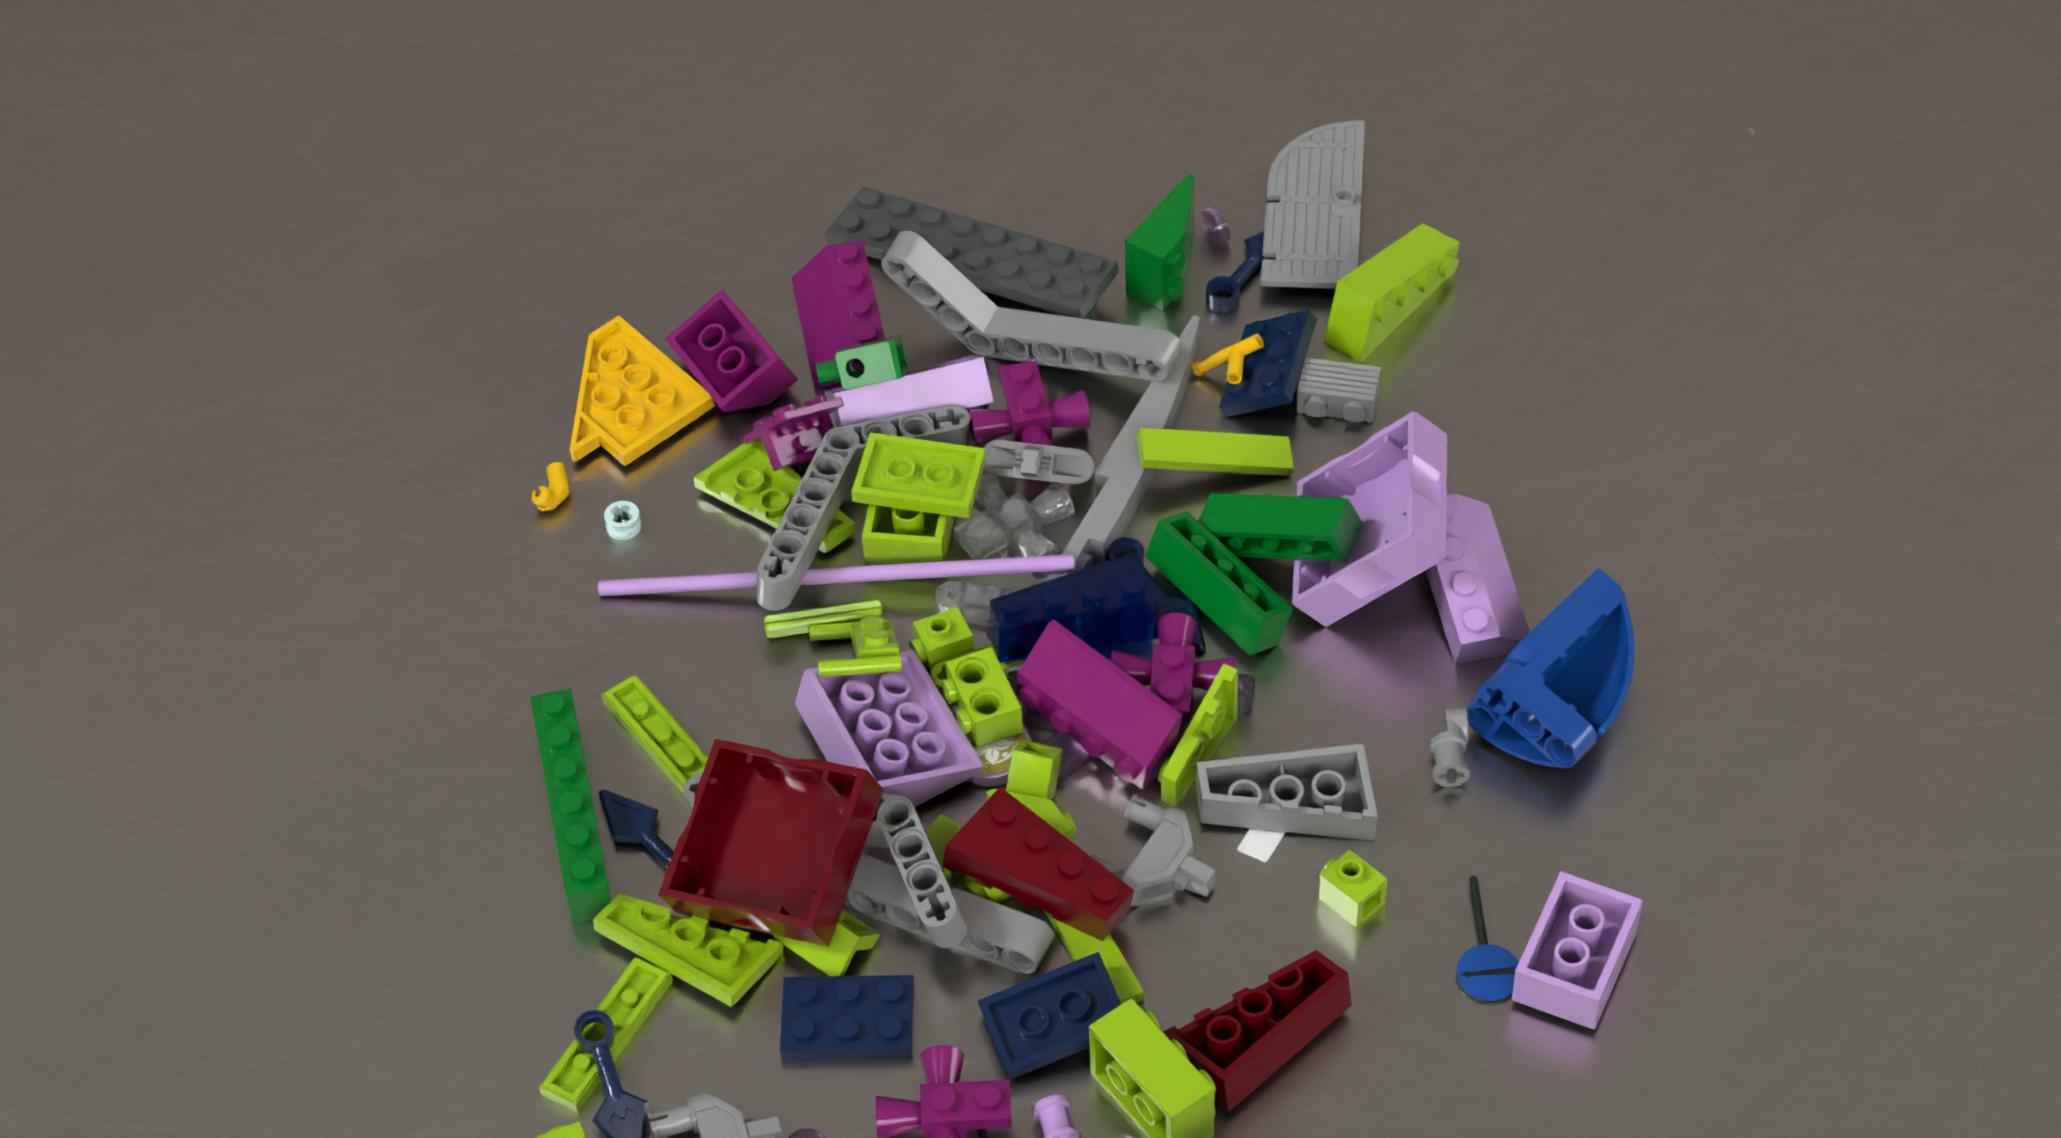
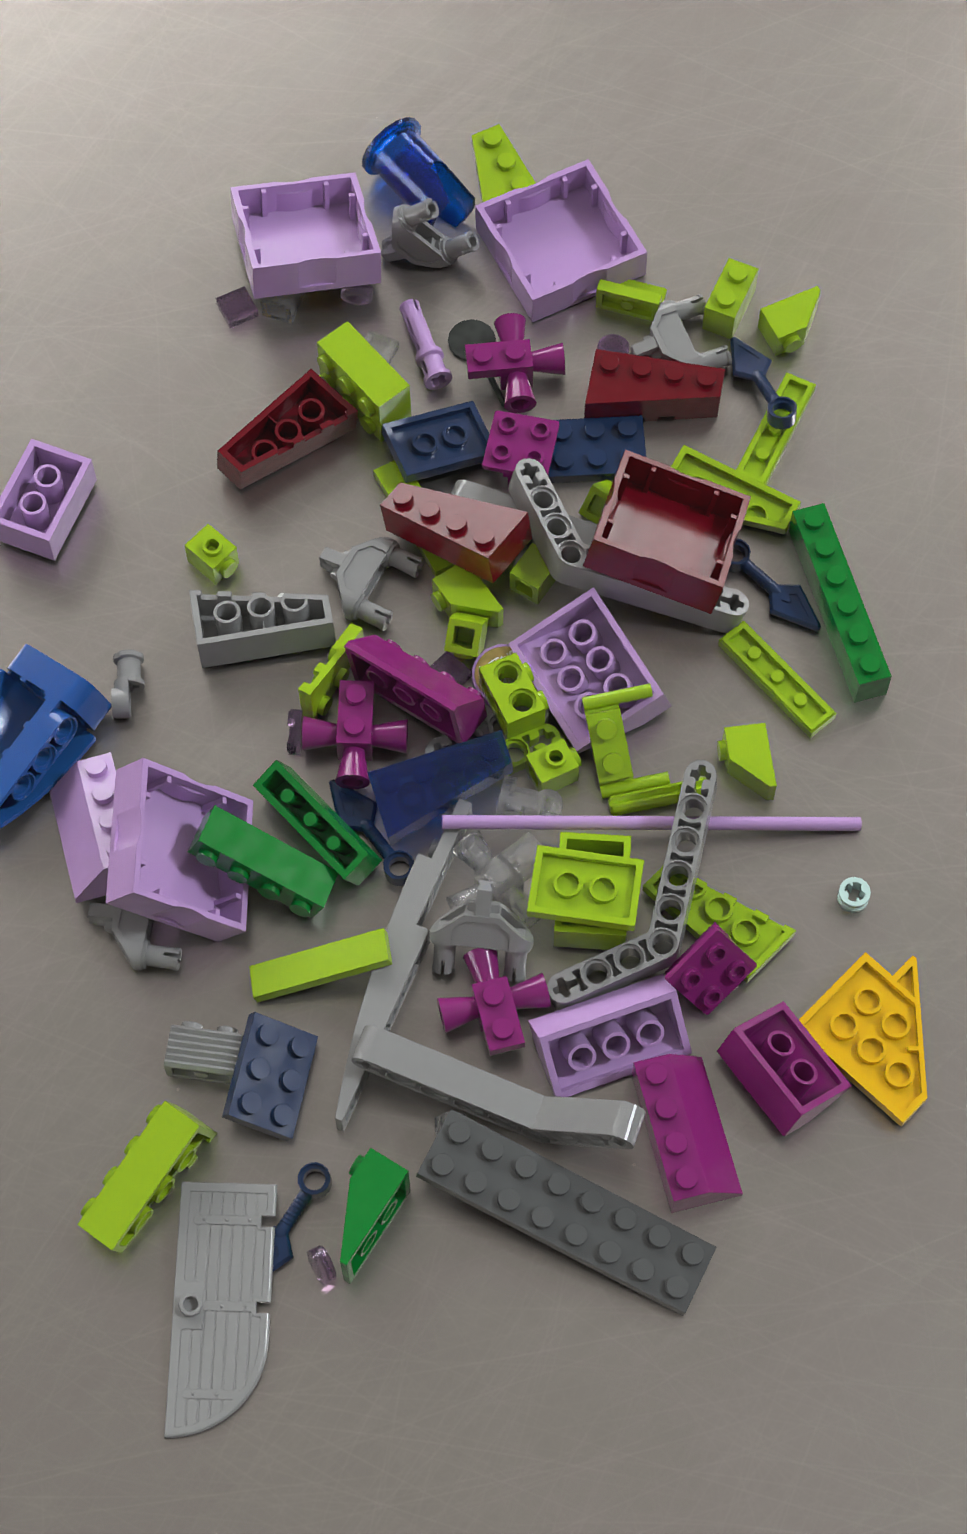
camera: 175 degrees right, 15 degrees up
yellow arm [531,462,570,512] -> none
torso [816,335,909,390] -> none
yellow piece [1192,334,1264,385] -> none
blue piece [1456,876,1519,1003] -> none
none -> magenta bracket [482,410,559,491]
none -> dark red wedge [584,349,725,421]
none -> lime slope [717,723,777,800]

